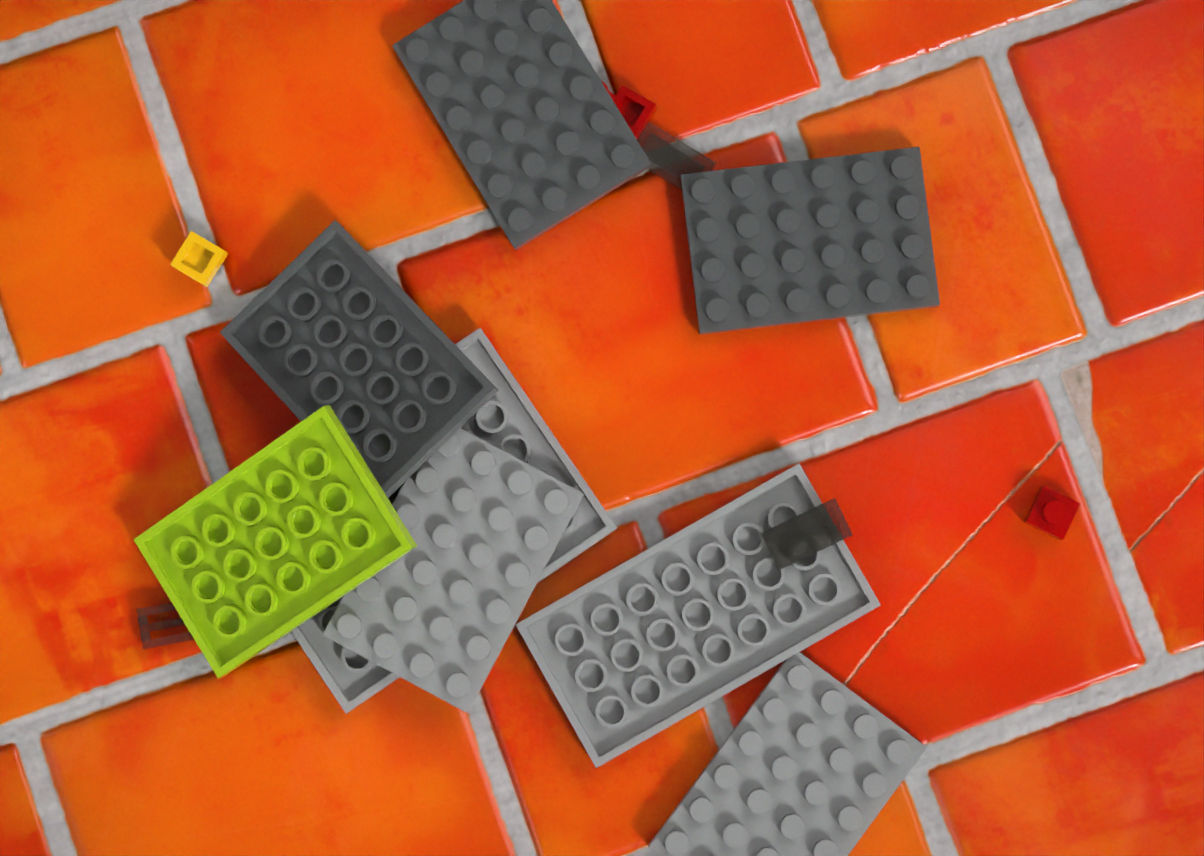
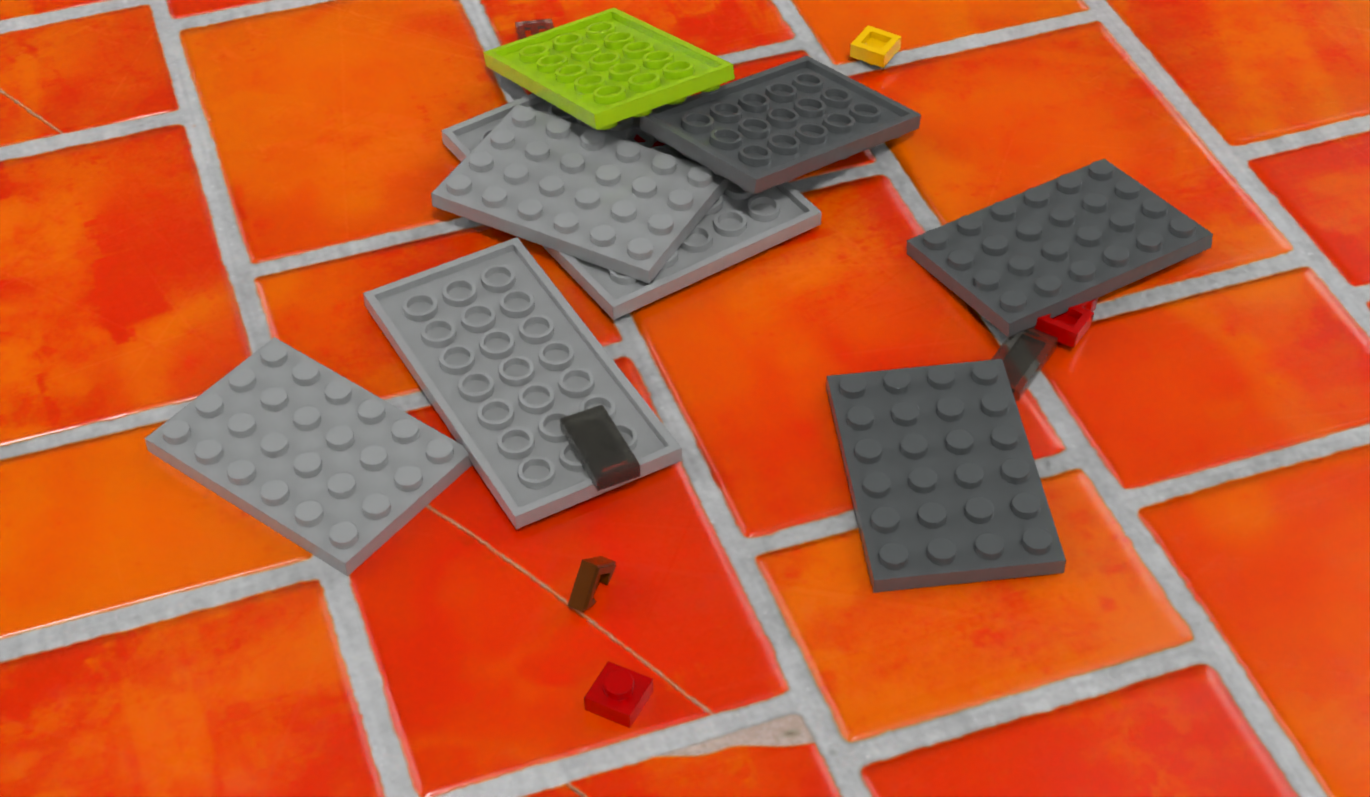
camera: 90 degrees right, 40 degrees down
none -> reddish brown tile [567,556,616,612]

